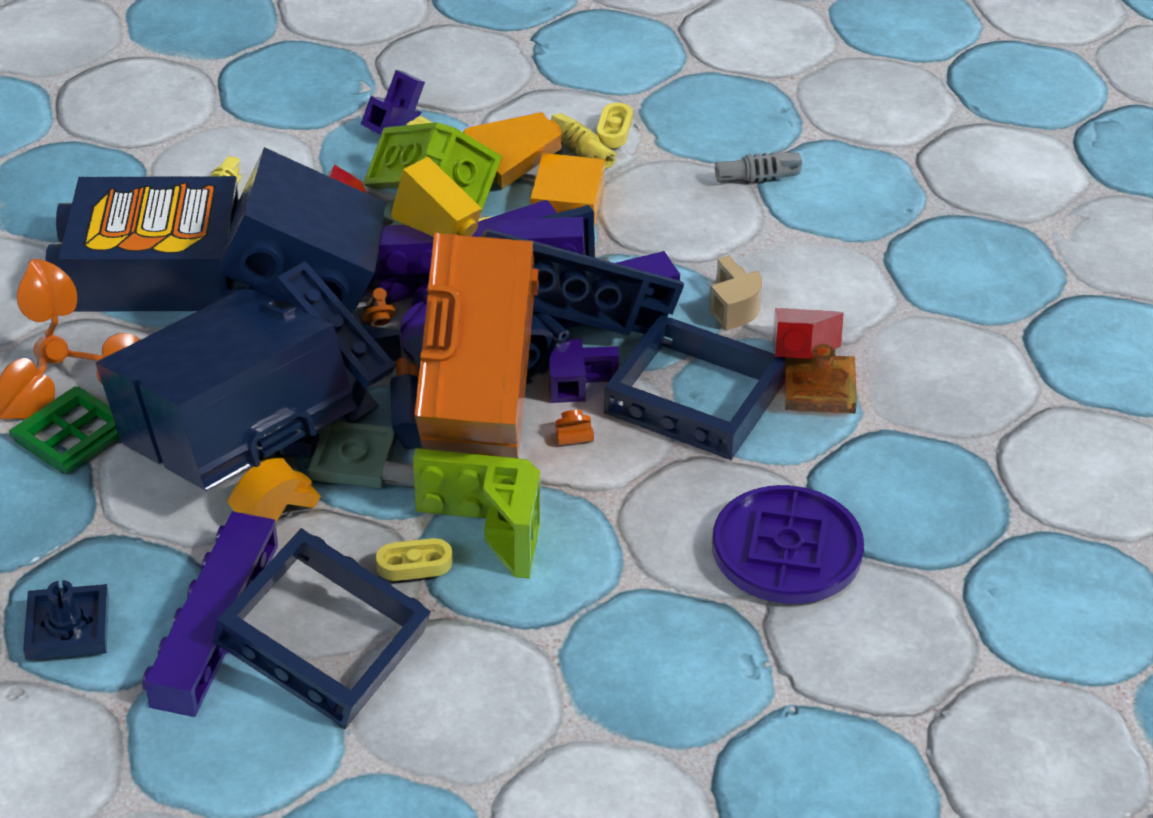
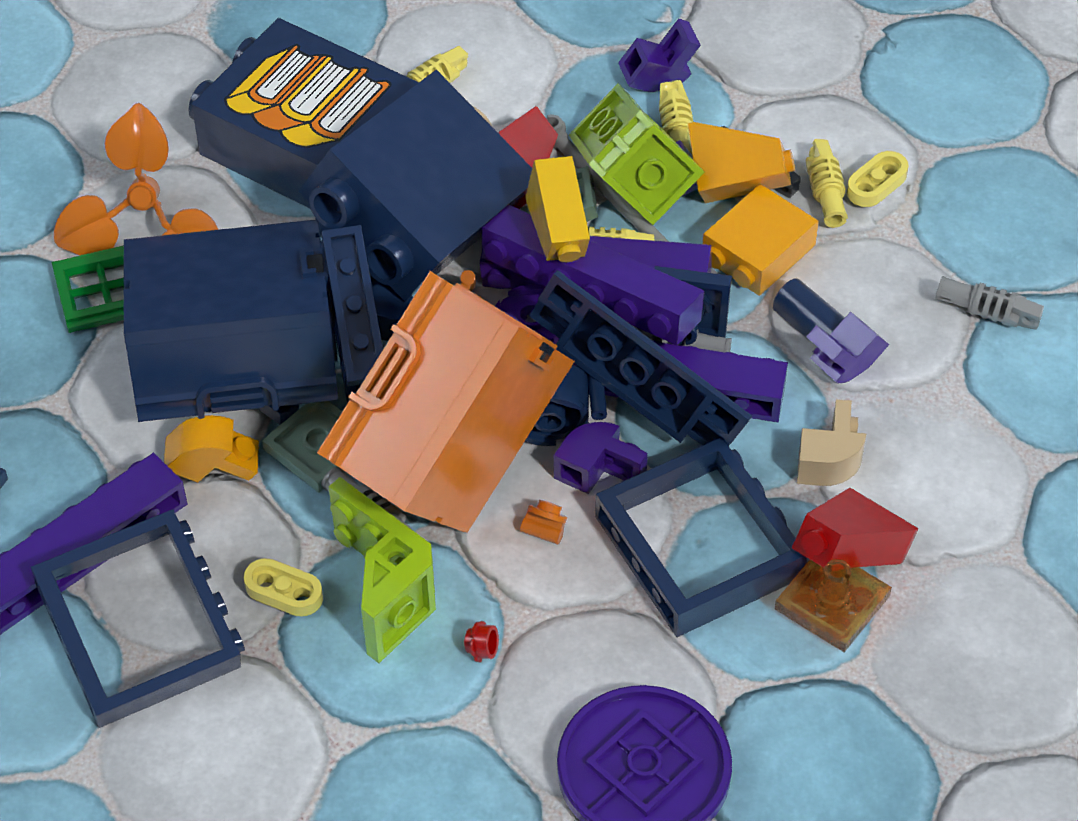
camera: 35 degrees right, 10 degrees up
none -> red plate [464,621,499,663]
none -> dark blue brick [773,278,845,346]
none -> brick [806,311,889,383]

